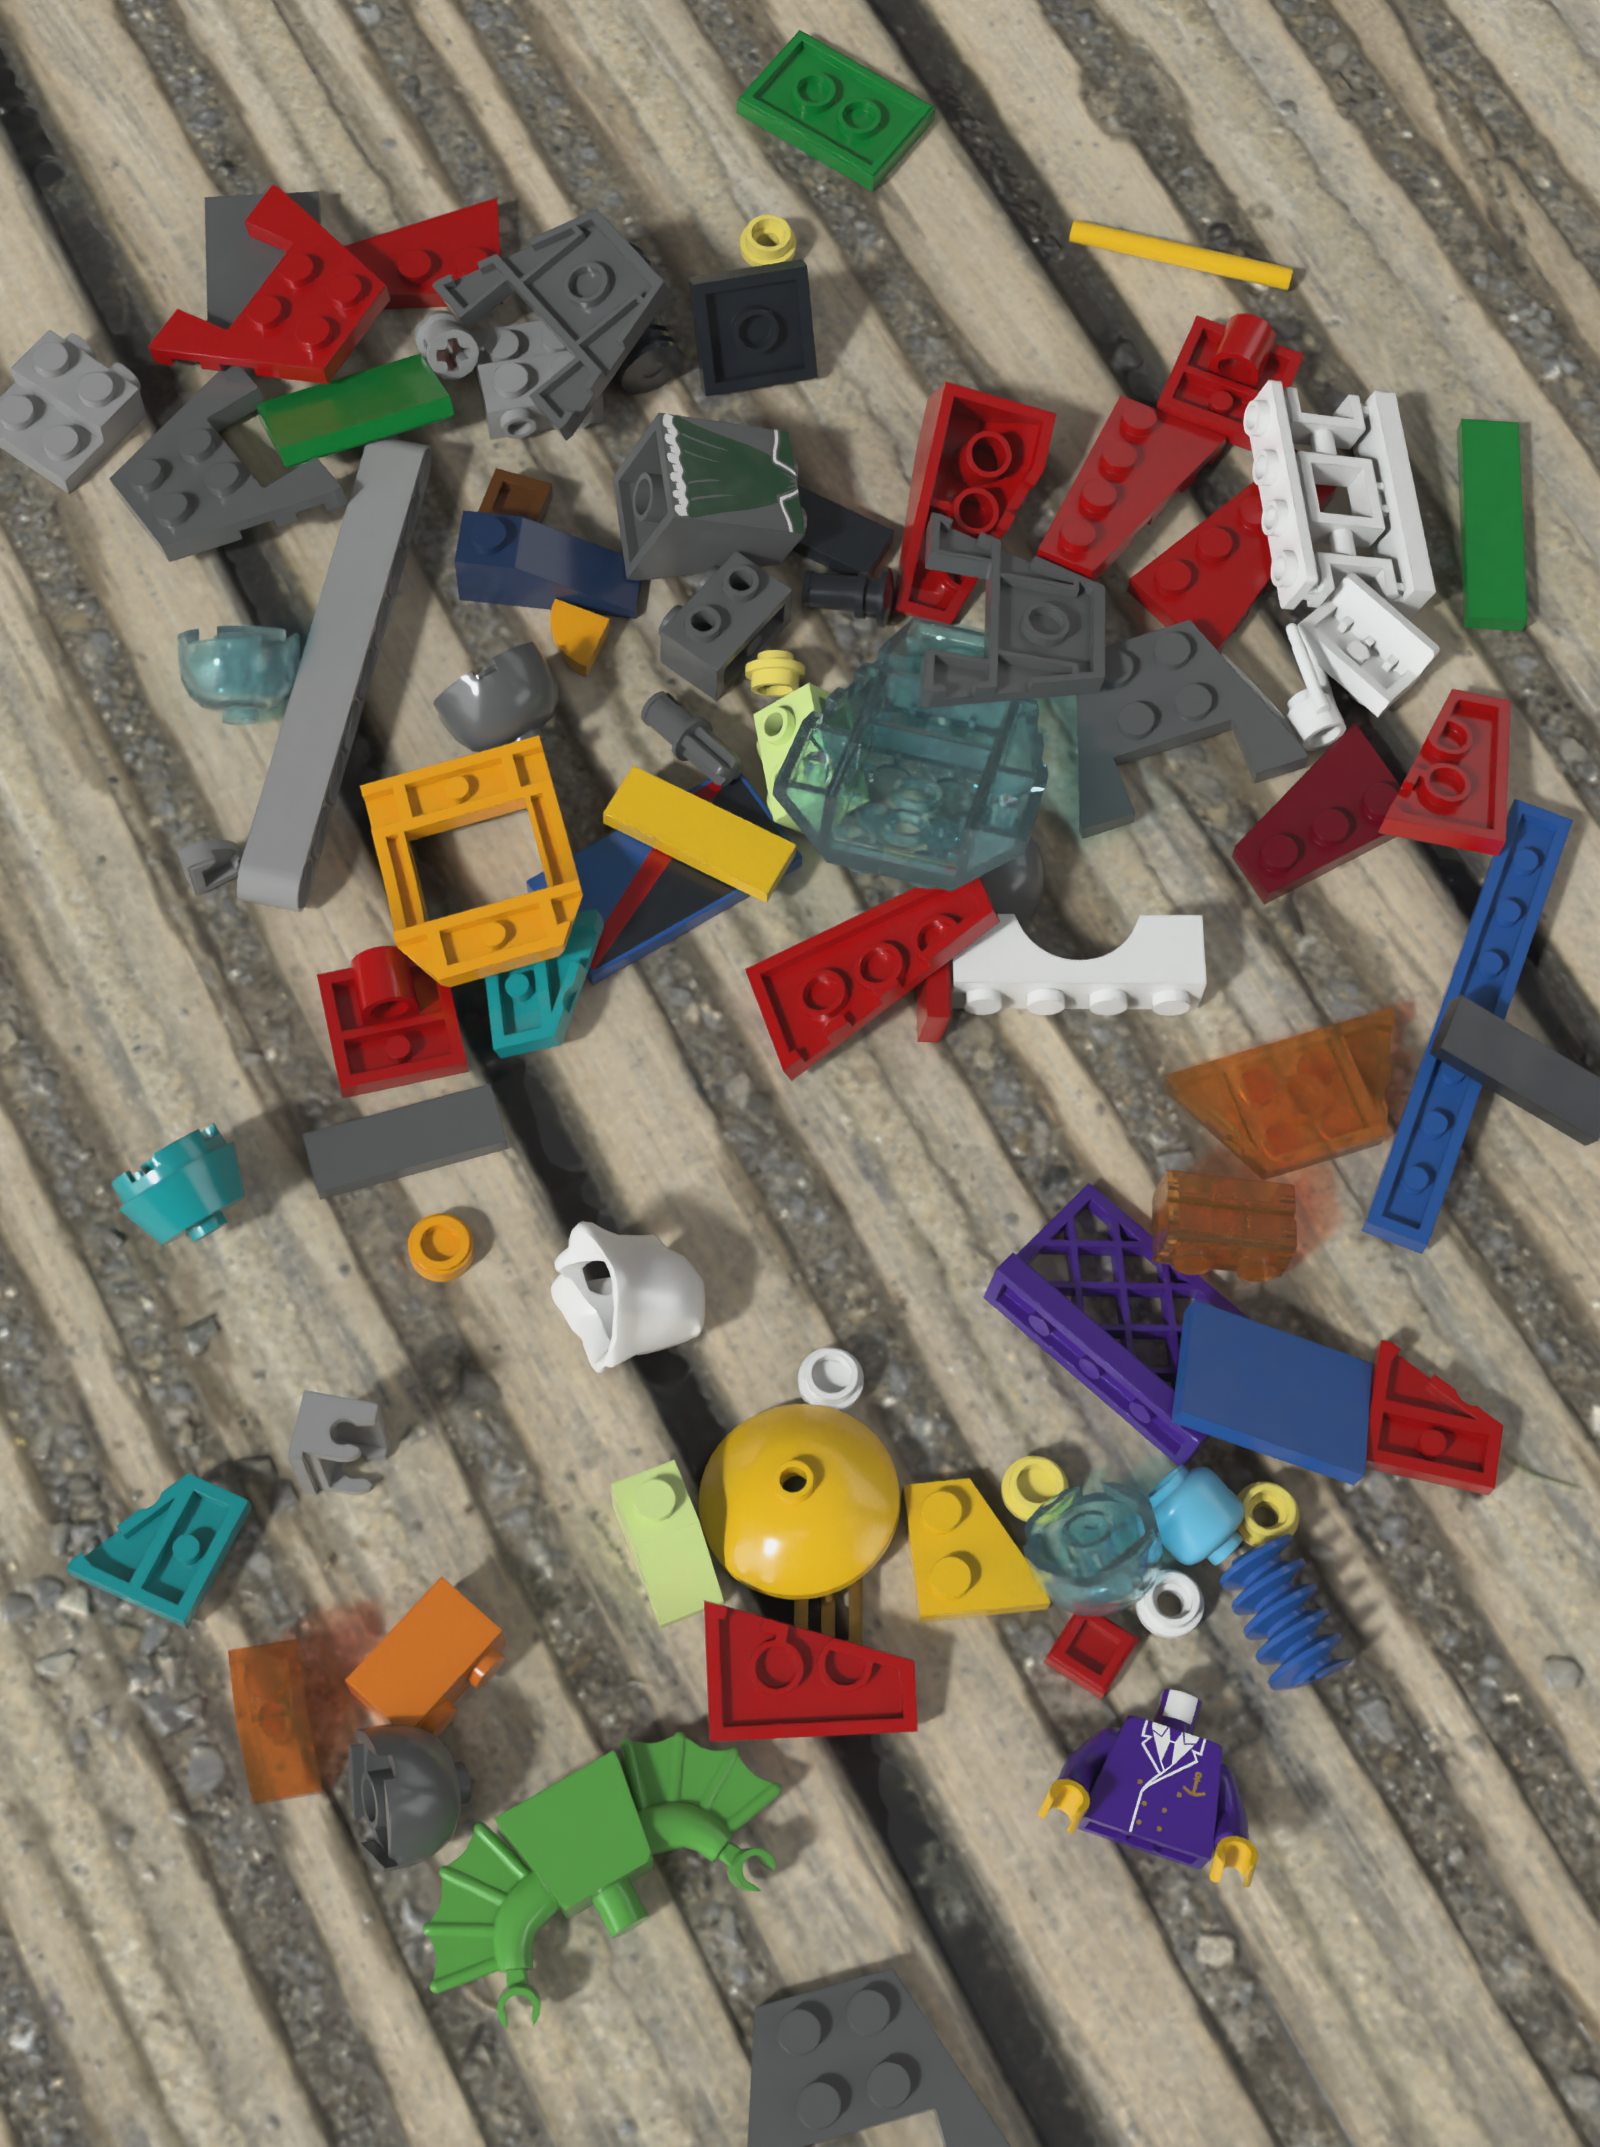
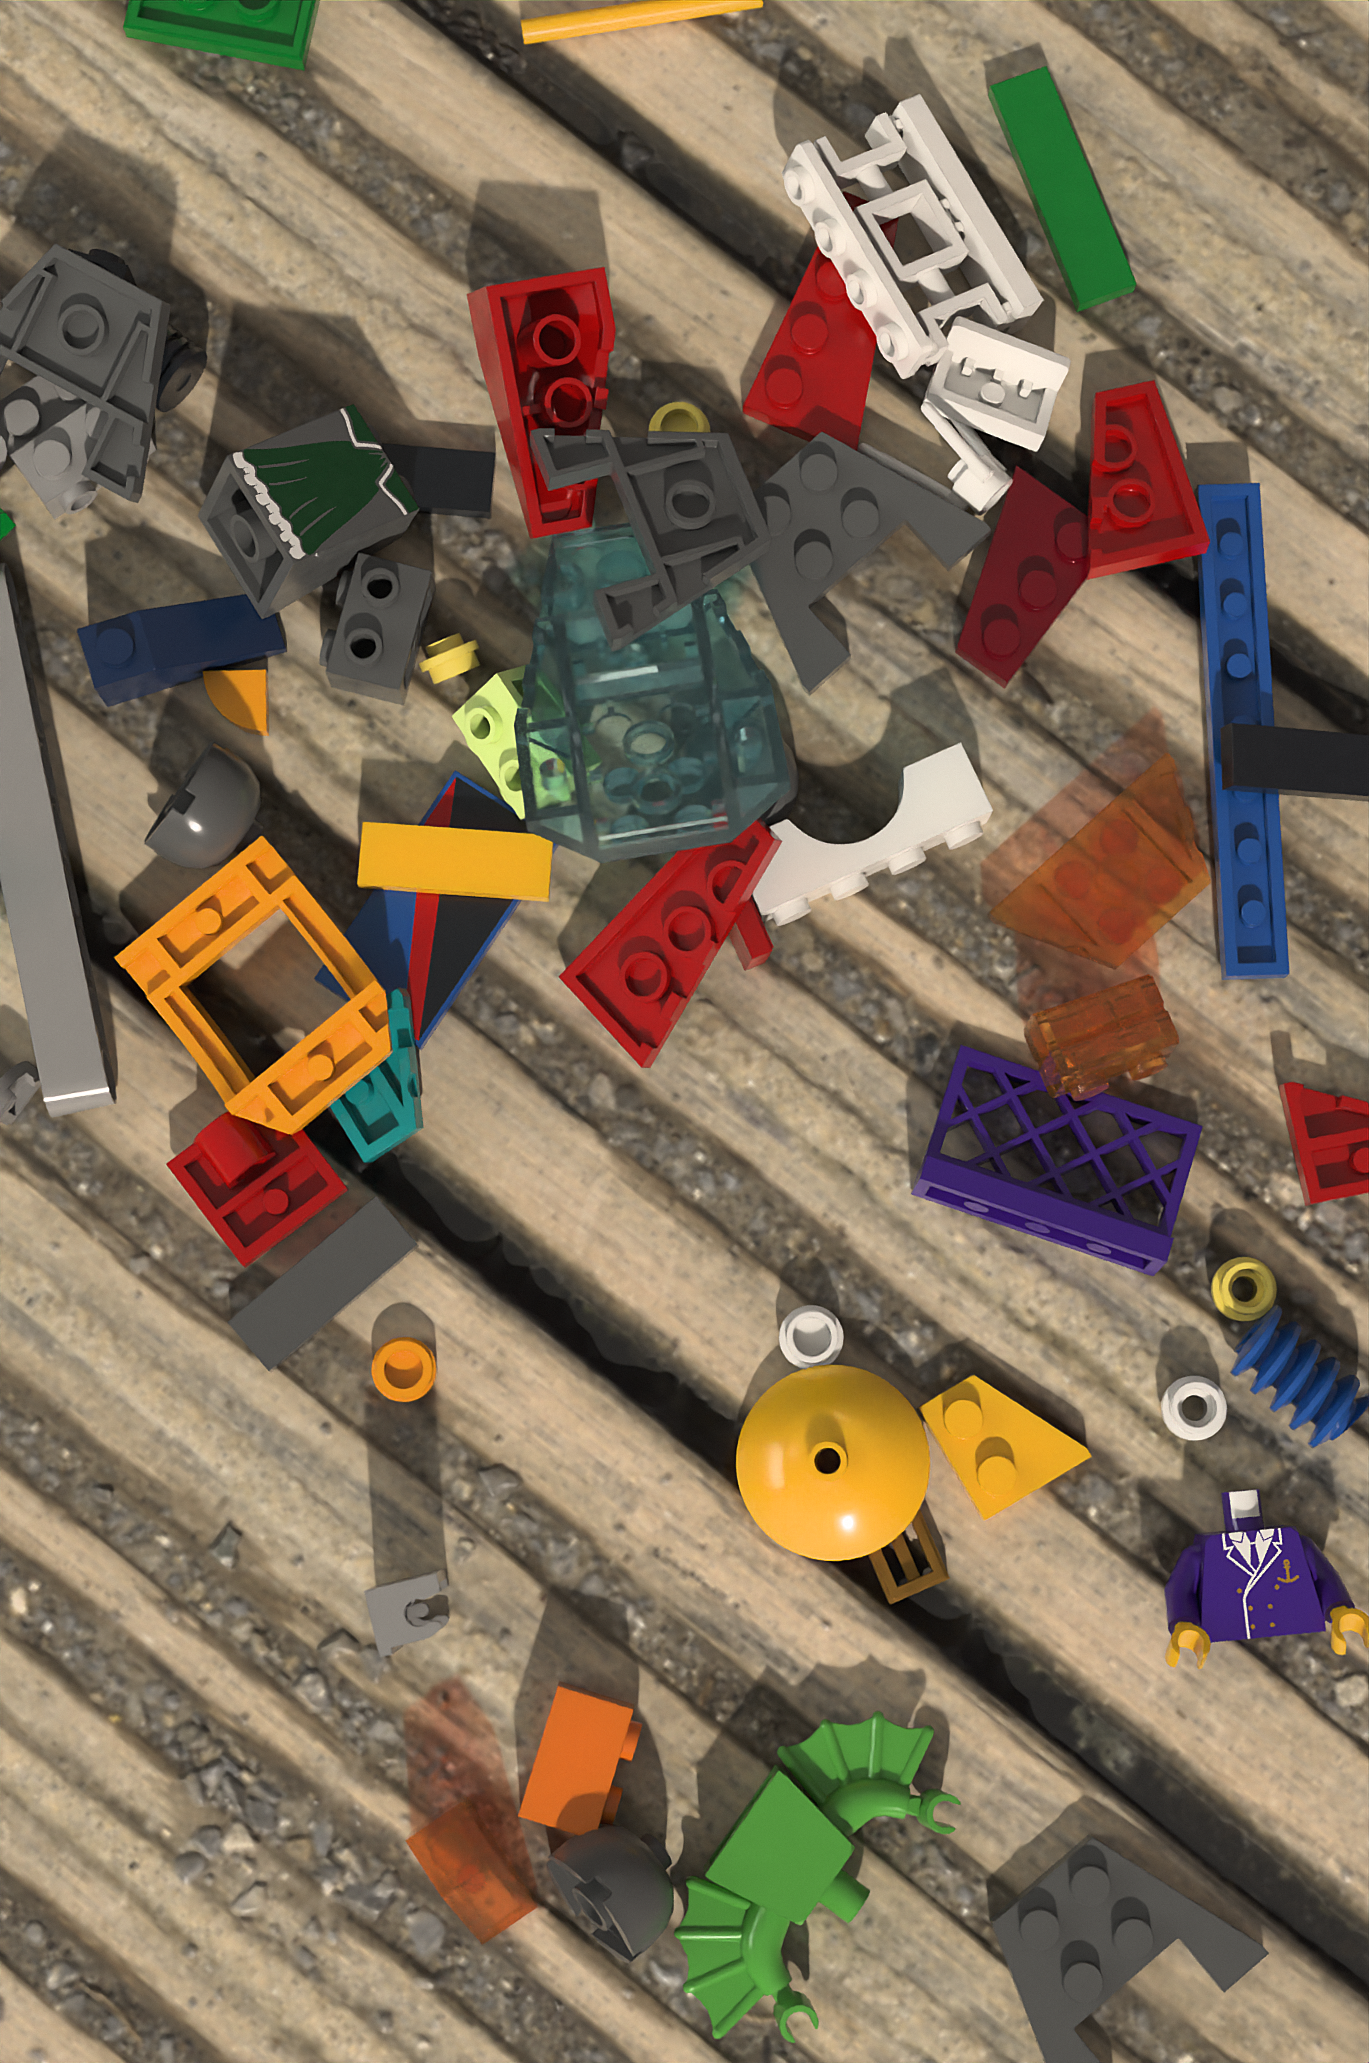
camera: 25 degrees left, 15 degrees up
teal wing [66,1473,252,1629] -> none
teal cone [111,1123,246,1246] -> none
reddish brown plate [478,468,553,524] -> none
white piece [550,1221,705,1374] -> none
yellowish green slope [611,1459,724,1629] -> none
dark grey axle [641,691,742,787] -> none
black tile [688,259,818,396] -> none
red wing [704,1600,918,1742] -> none
light yellow plate [740,214,796,267] -> none
black pin [802,567,895,628] -> none
light yellow plate [1001,1455,1069,1523] -> none
clear light blue cylinder [1023,1482,1163,1617] -> none
red wing [1037,395,1227,581] -> none
red tile [1043,1601,1139,1700] -> none
medium azure head [1144,1464,1245,1566] -> none
red plate [1156,313,1304,452] -> none
blue tile [1171,1300,1373,1486] -> none

